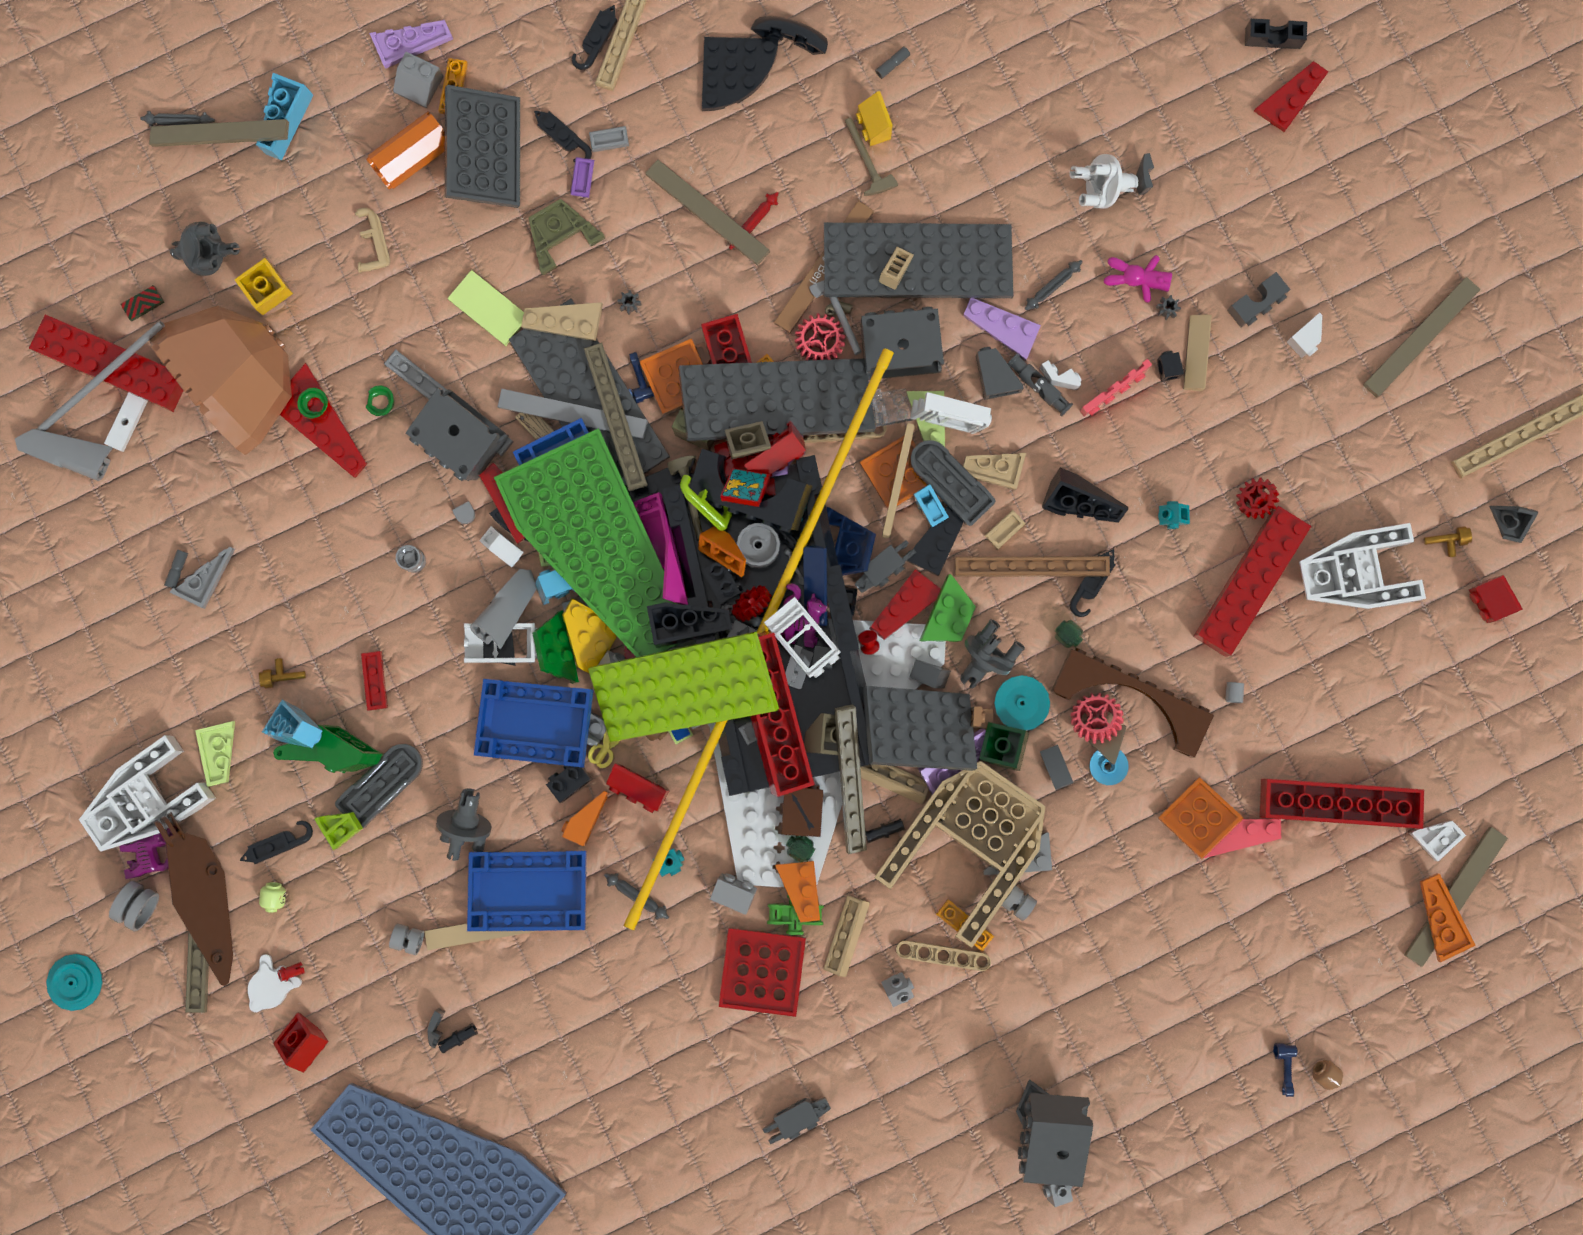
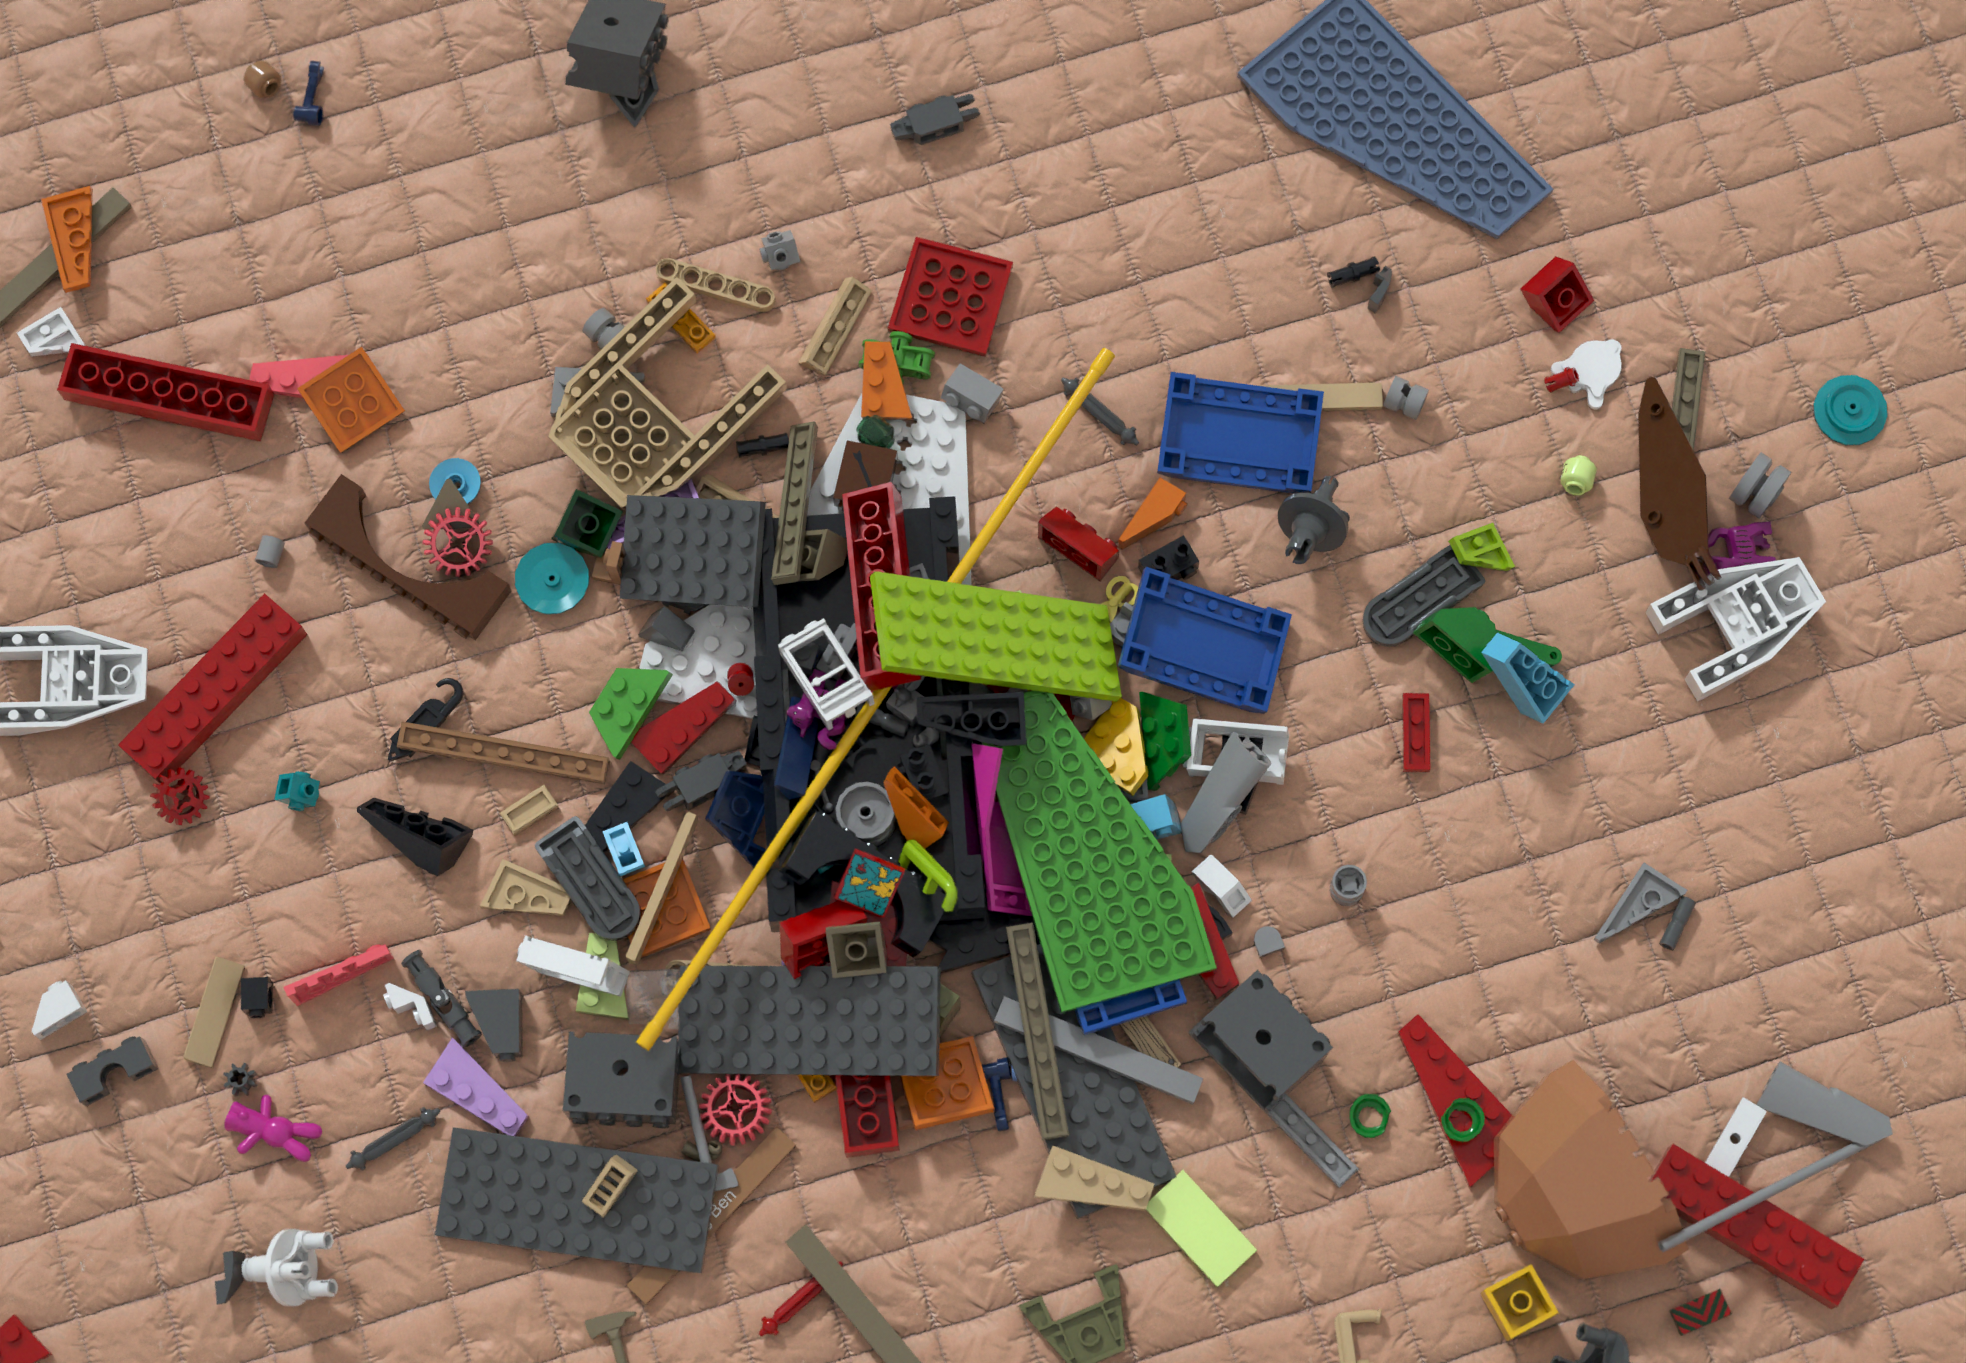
camera: 175 degrees left, 10 degrees down
yellowish green wing [195,721,235,787] -> none
black plate [240,820,313,865] -> none
pearl gold piece [259,658,306,689] -> none
dark grey gear [617,290,642,315] -> none
teal brick [653,848,685,877] -> none
dark tan piece [667,456,703,540] -> none
red gear [731,585,772,622] -> none
dark grey piece [960,619,1025,688] -> none
dark grey slope [1040,745,1074,790] -> none
clear green head [1054,620,1083,648] -> none

